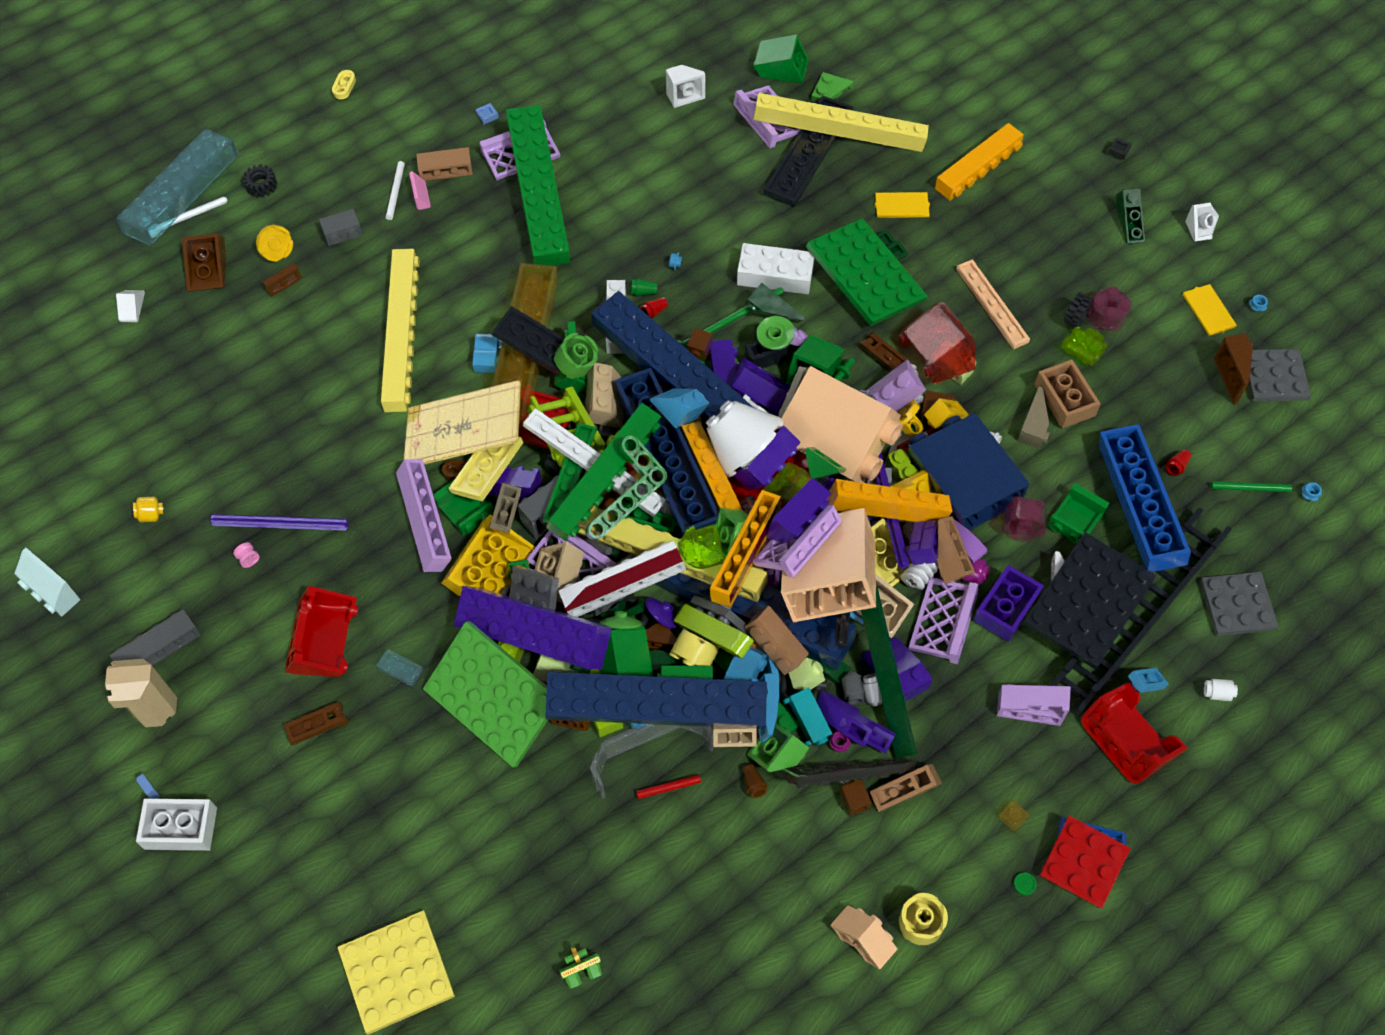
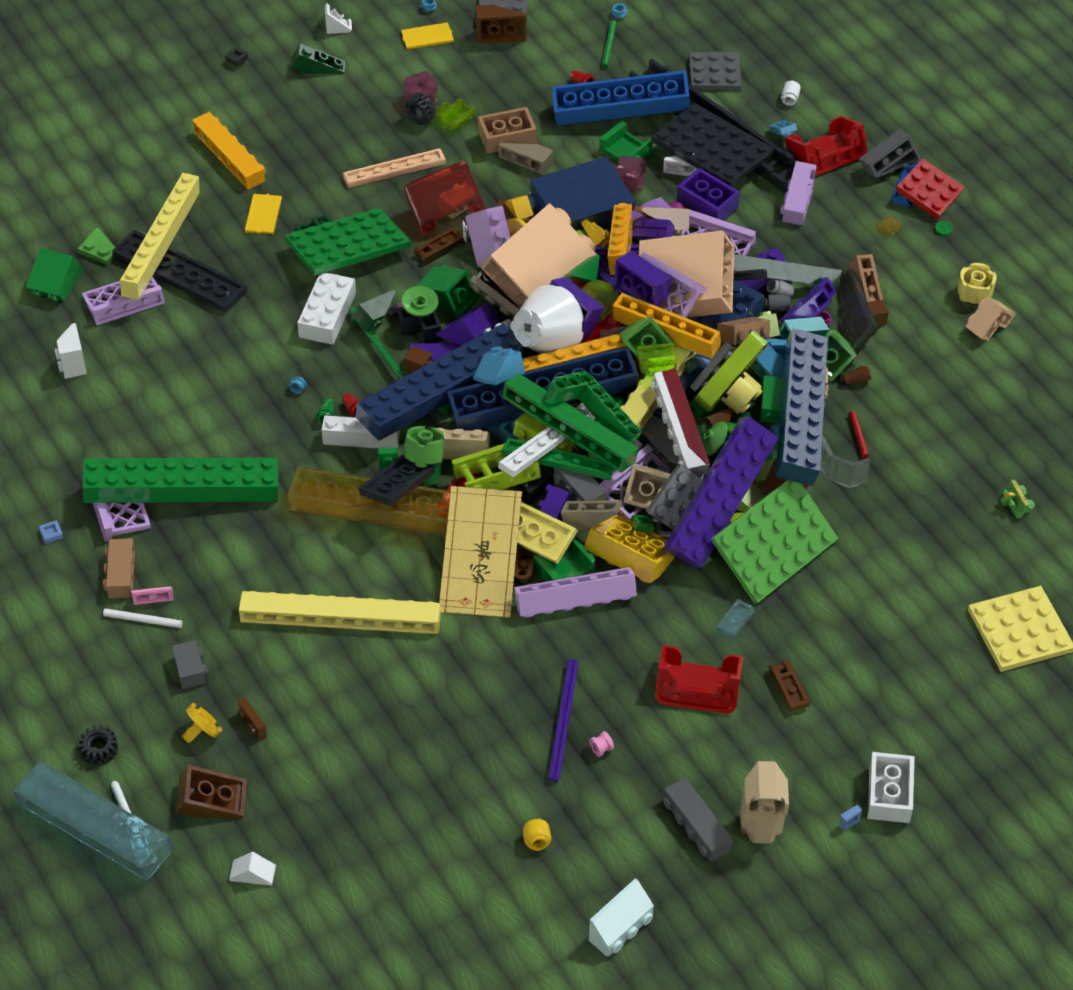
camera: 85 degrees left, 10 degrees down
dark azure brick [473,334,503,373] -> none
dark purple dish [645,597,678,629] -> none
none -> dark grey wedge [859,129,921,178]

